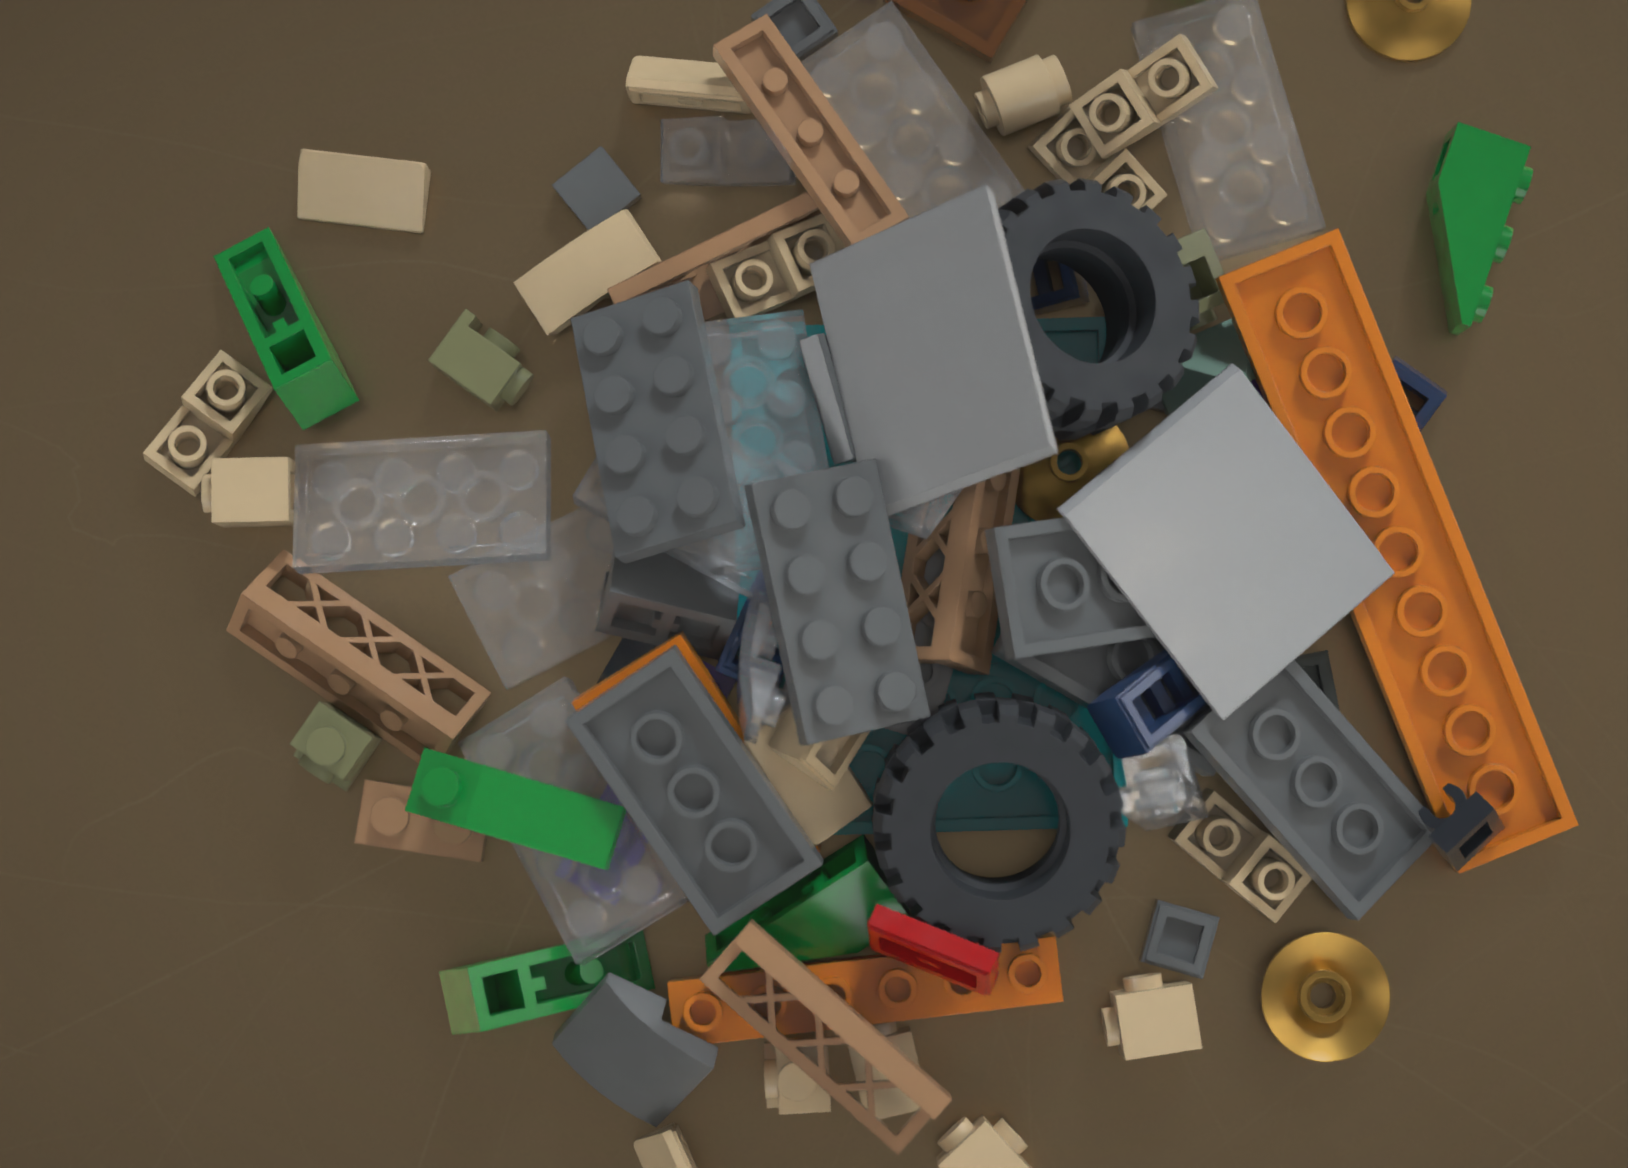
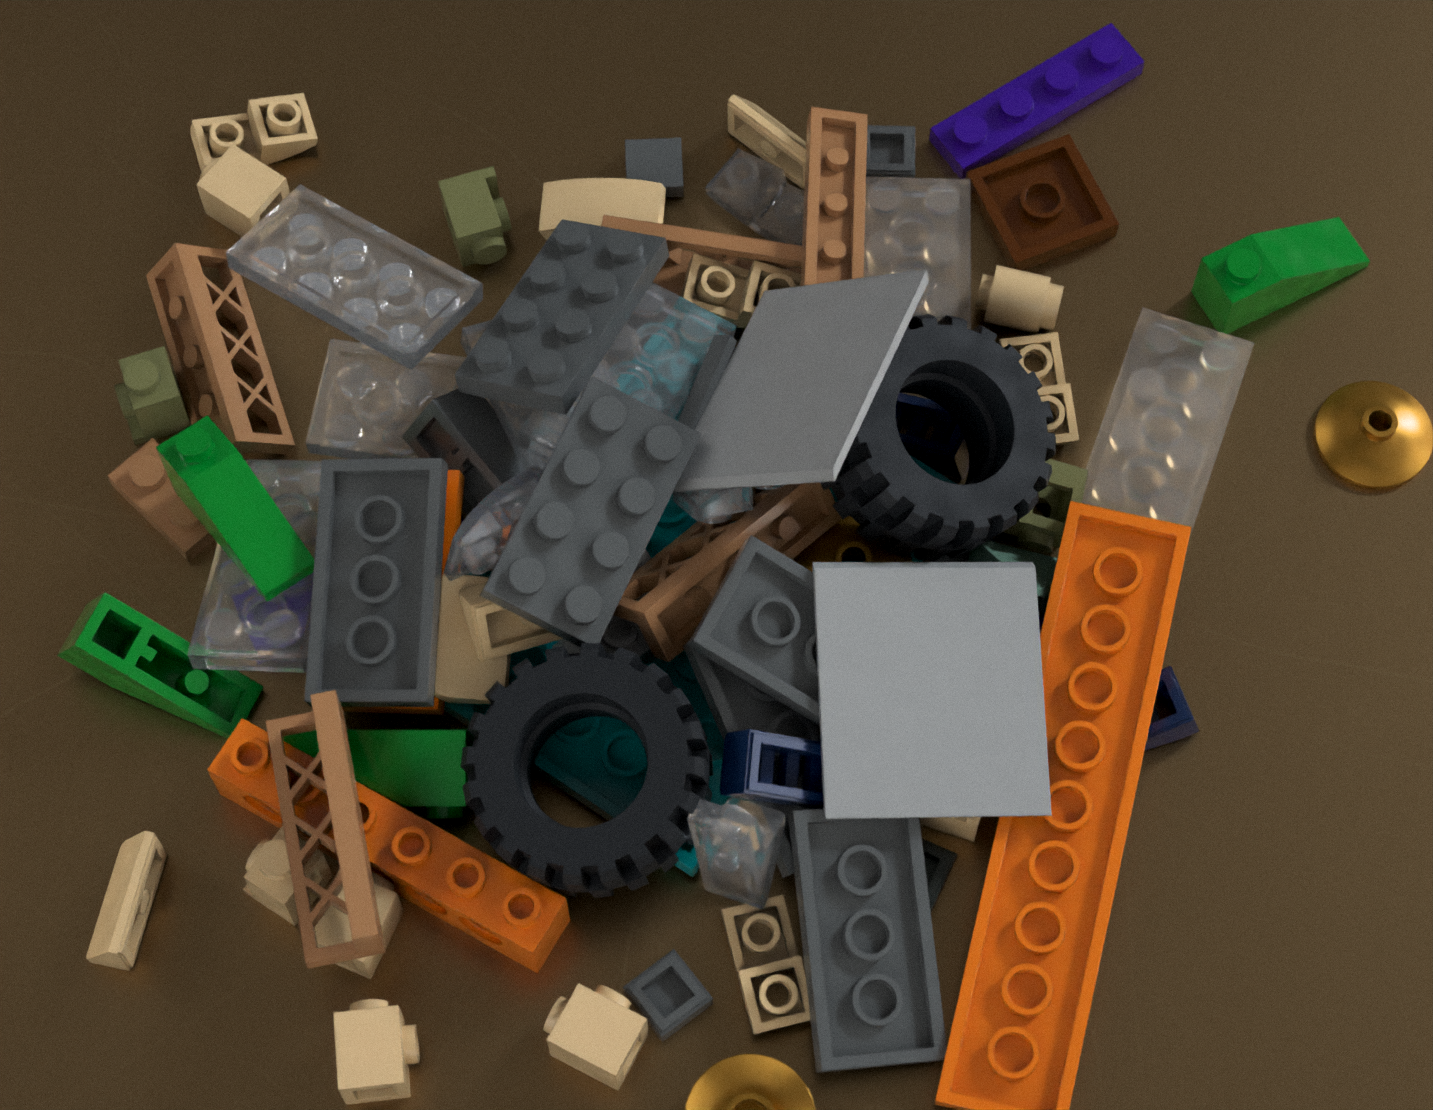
camera: 35 degrees right, 20 degrees down
green slope [213,227,359,430] -> none
tan slope [297,149,431,233] -> none
dark grey slope [552,972,719,1127] -> none
red tile [867,904,999,996] -> none
tan slope [1069,34,1219,159] -> none
black tile [1418,783,1505,871] -> none
green slope [1426,122,1533,336] -> none

